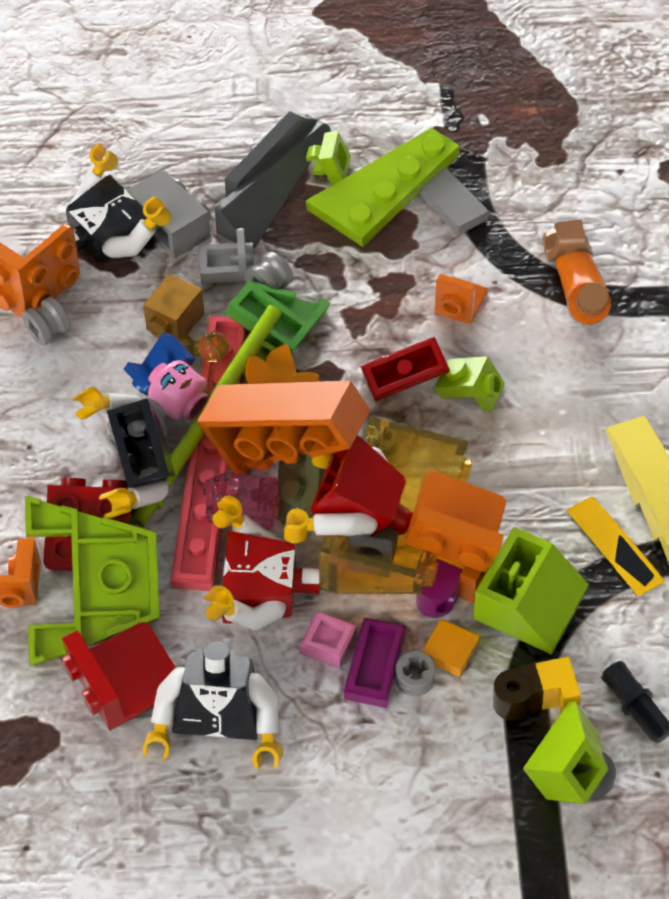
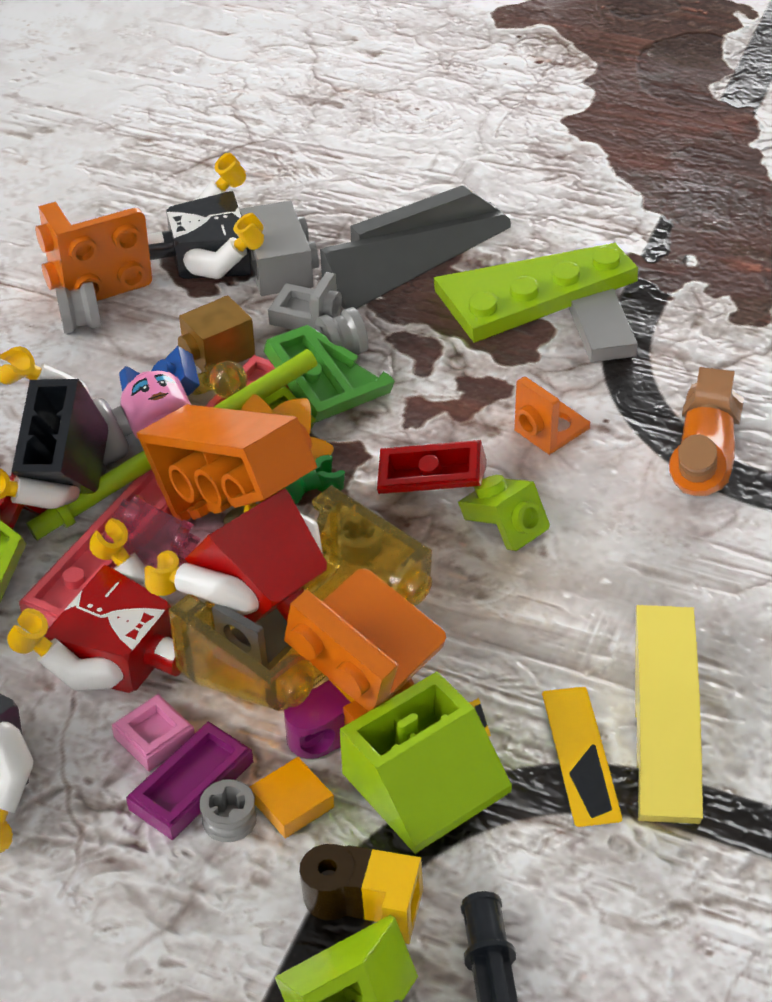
camera: 25 degrees right, 10 degrees down
lime tile [306,131,351,185] -> none

